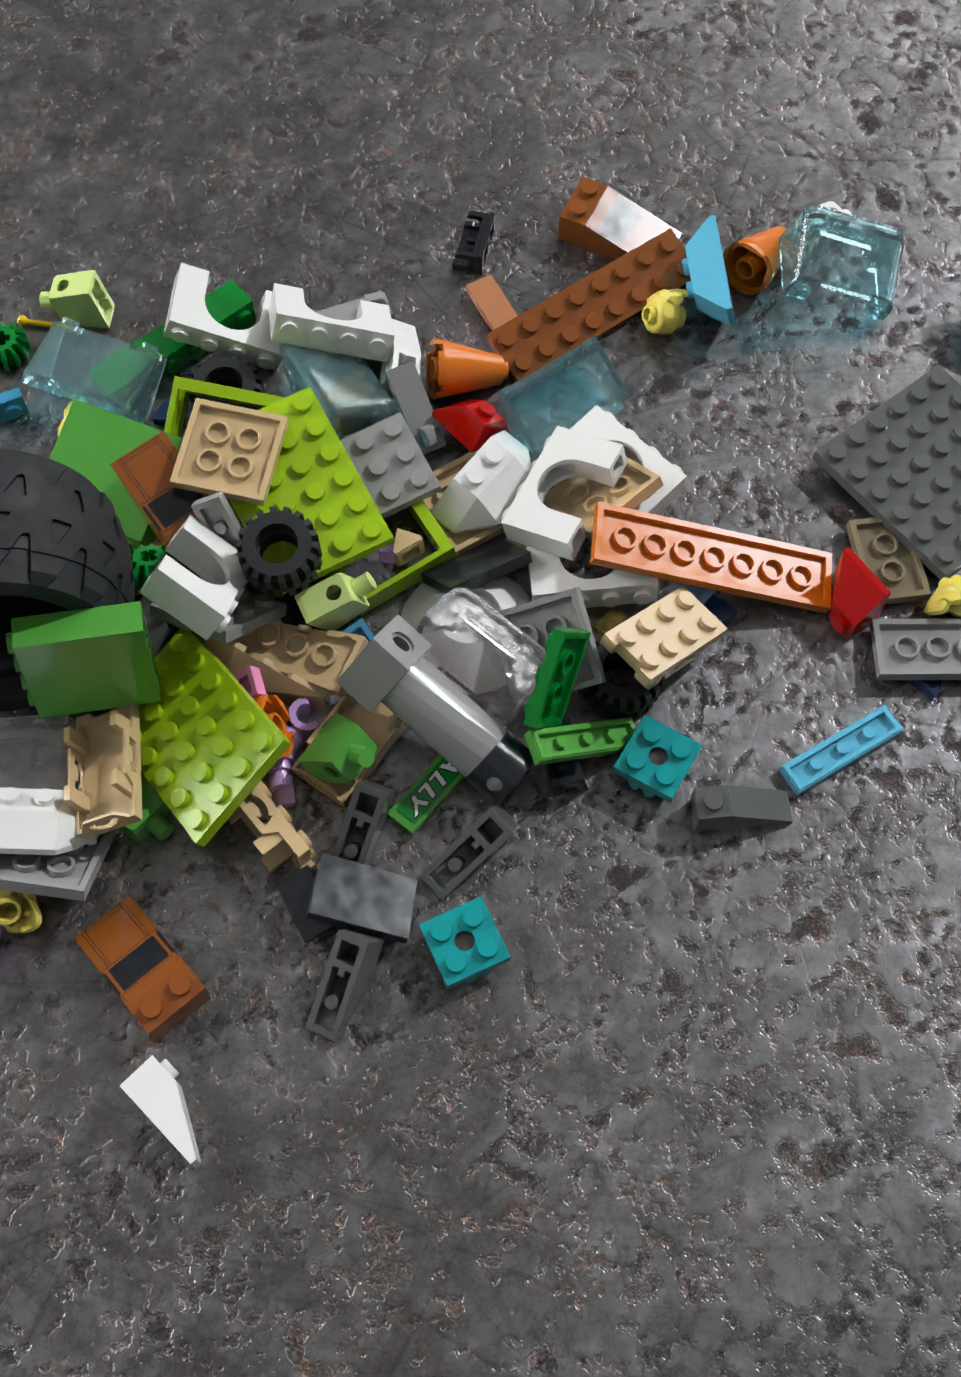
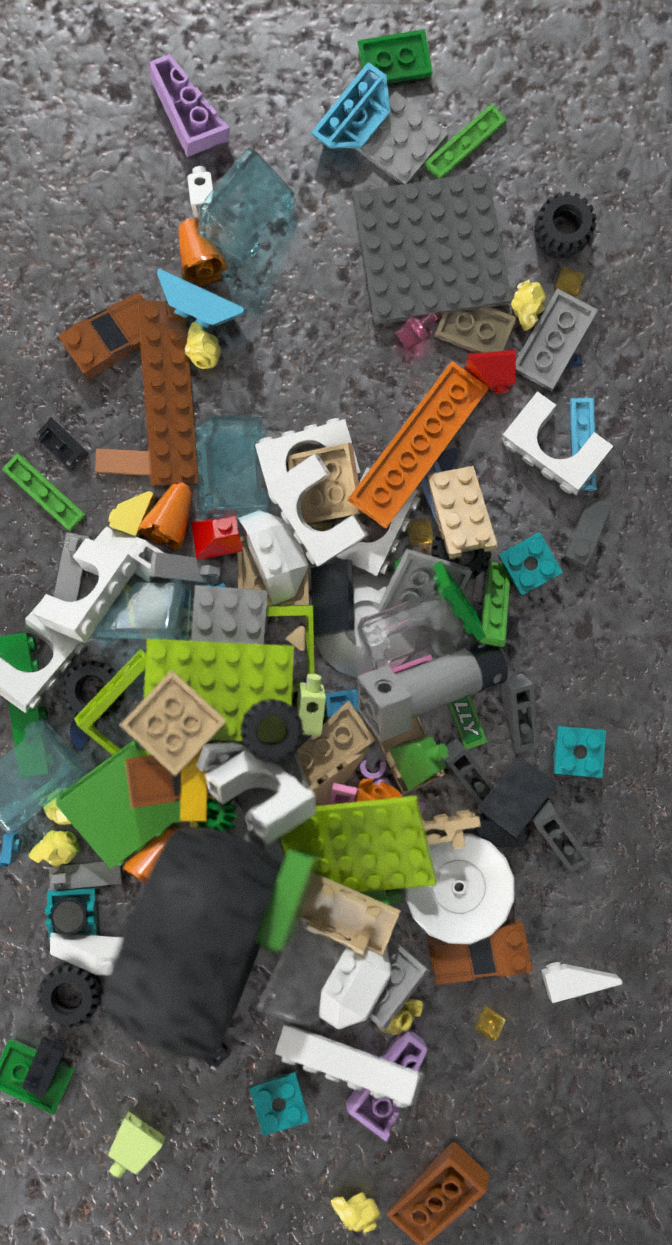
camera: 60 degrees left, 20 degrees up
none -> bright green tile [2,453,87,532]
none -> light yellow head [28,830,80,867]
none -> light yellow slope [108,491,156,538]
none -> lavender wedge [149,54,230,157]
none -> yellow tile [180,747,207,821]
none -> clear pink piece [394,312,437,351]
none -> white dish [405,833,514,944]
none -> clear yellow plate [474,1006,506,1042]
none -> white arch [502,391,613,496]

